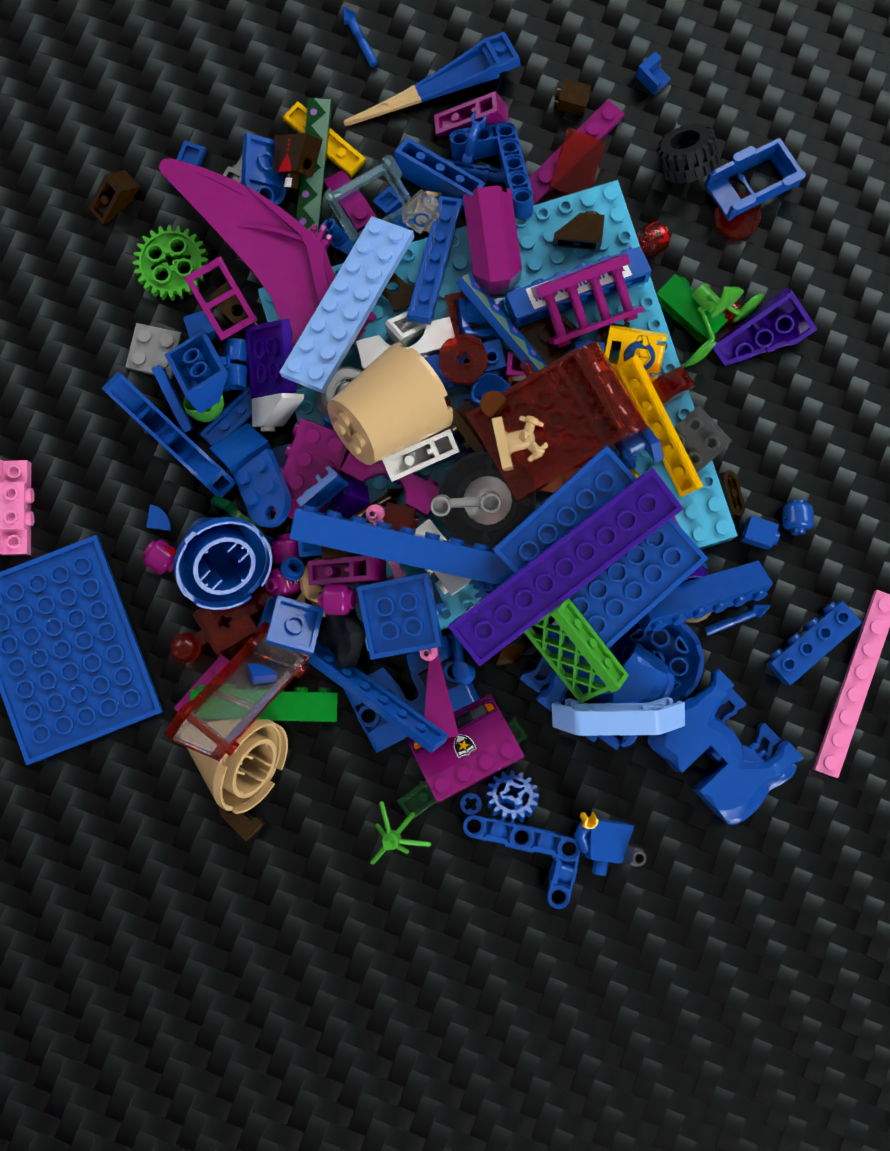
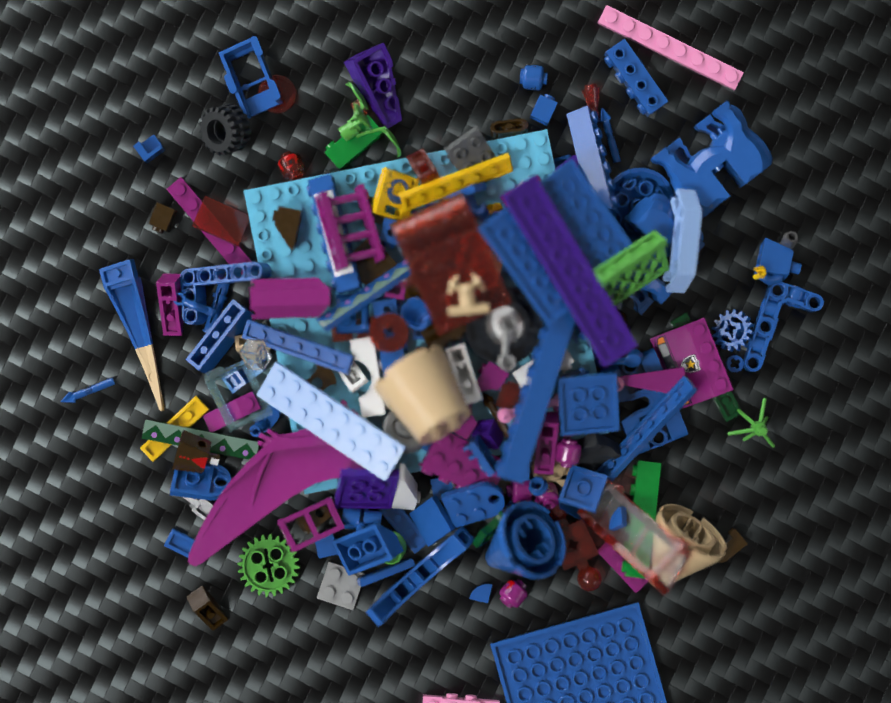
camera: 85 degrees left, 5 degrees up
reddish brown brick [480,391,509,421] -> none
none -> clear red cone [581,84,600,118]

